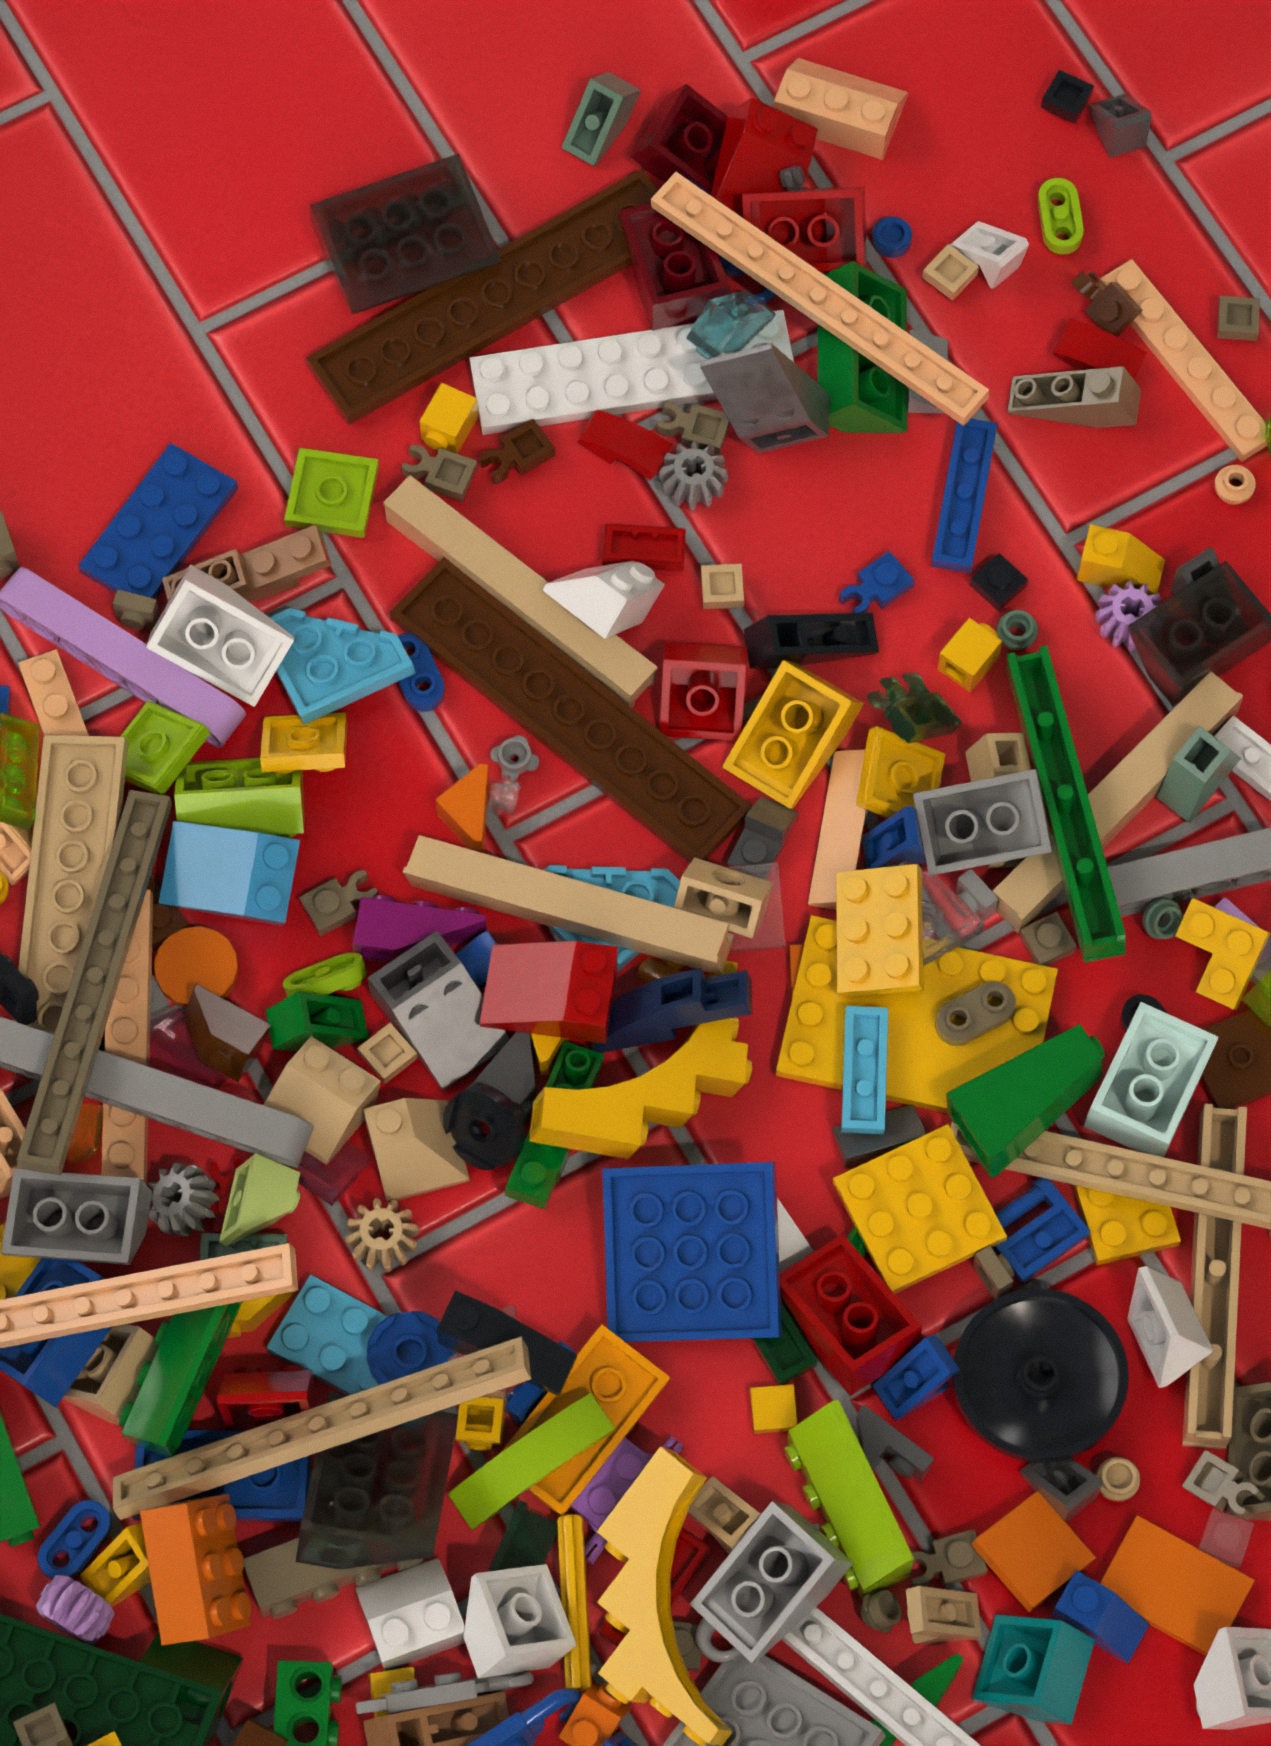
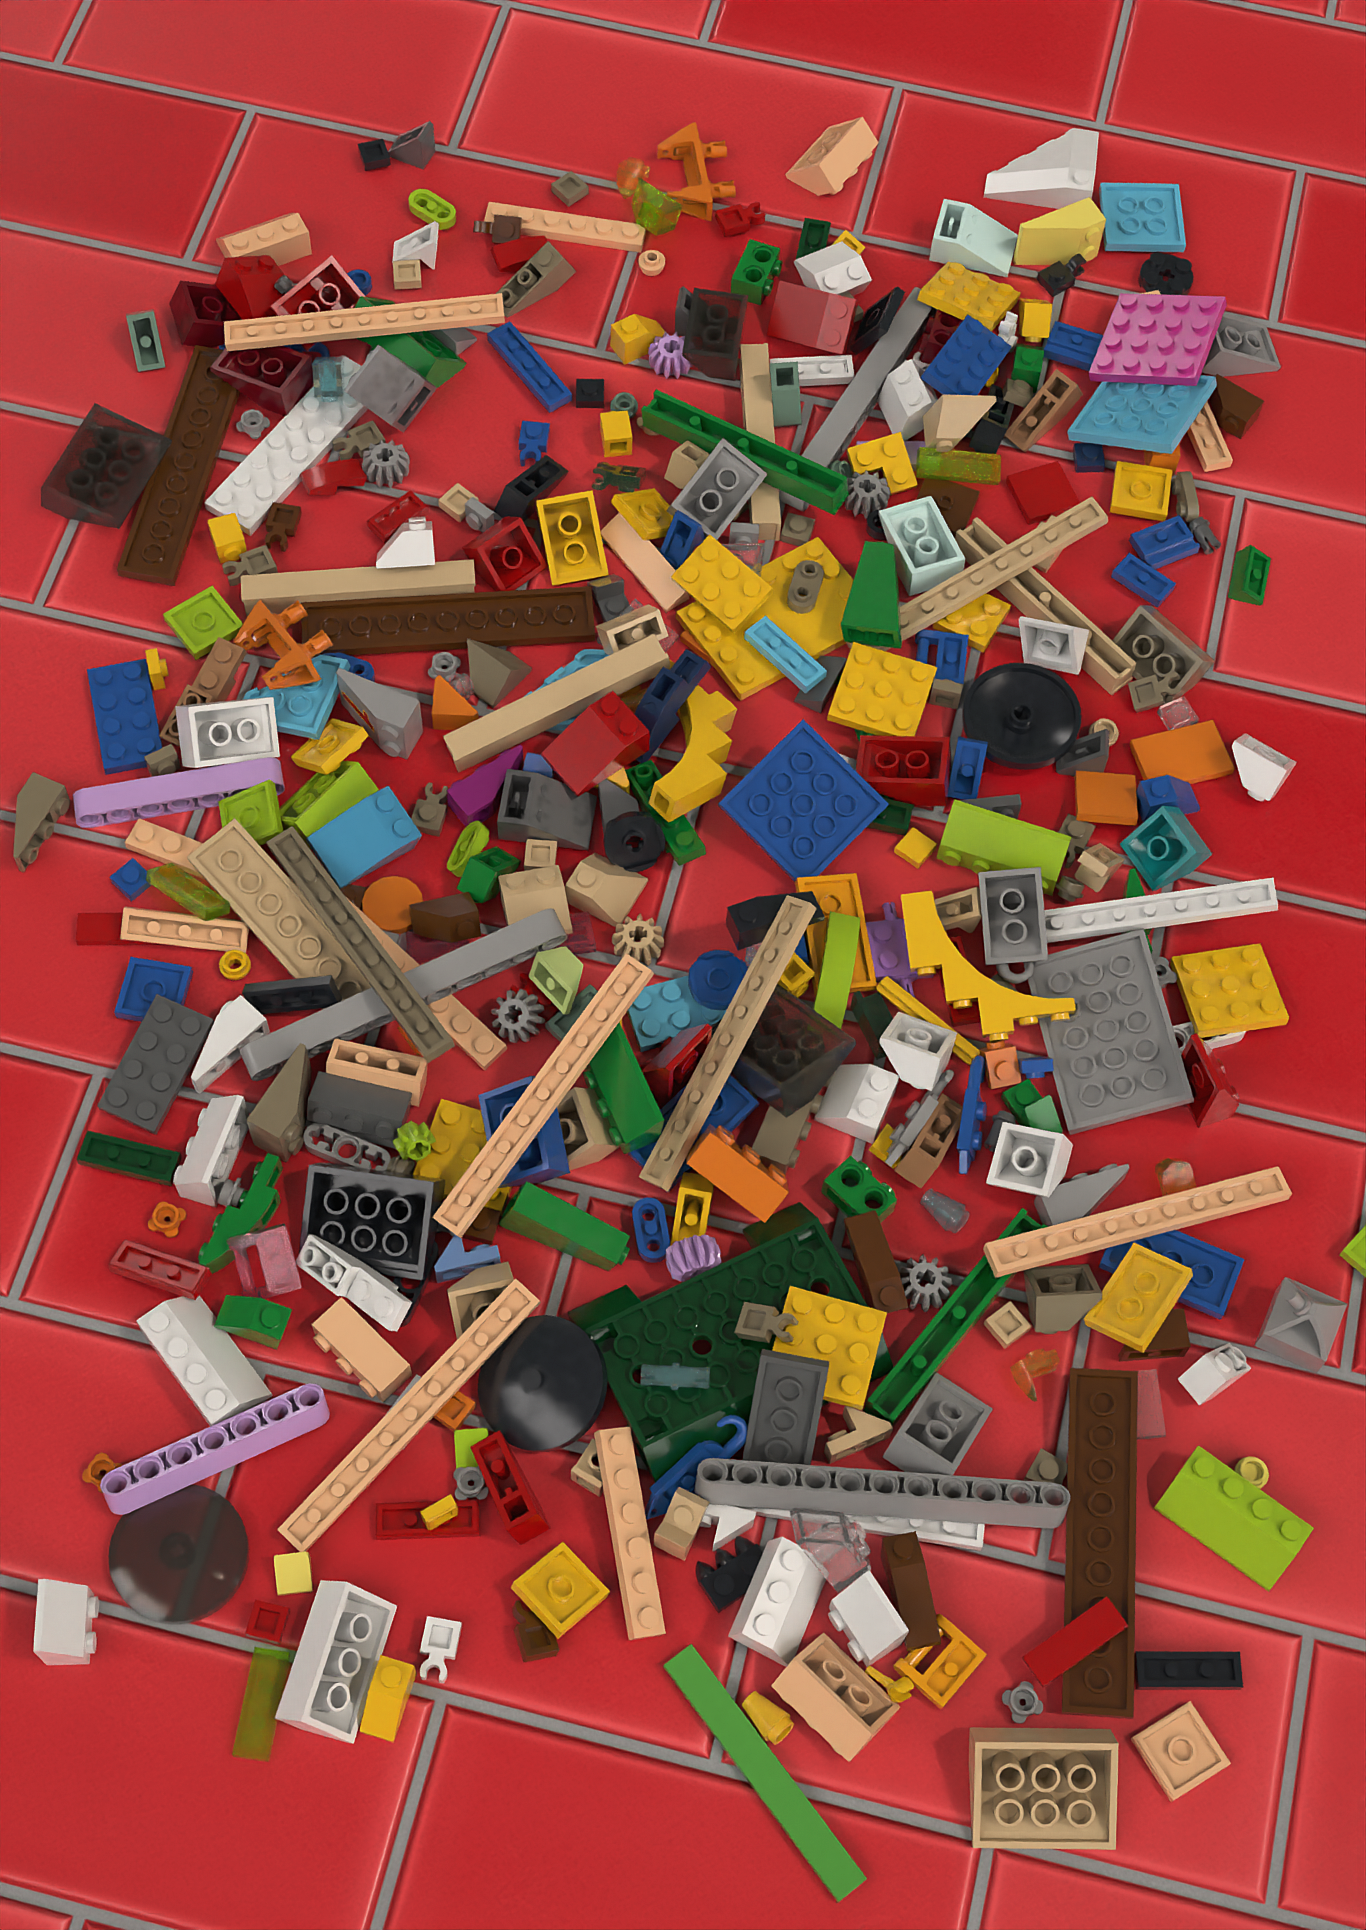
camera: 50 degrees left, 5 degrees down
light grey slope [1,1169,152,1265] -> none
none -> yellow plate [145,648,169,691]
none -> orange hose [234,600,333,690]
none -> light grey plate [236,409,270,439]
none -> light grey slope [336,668,423,759]
none -> light grey plate [465,497,494,533]
none -> dark tan slope [467,638,532,708]
none -> light grey gear [844,469,890,519]

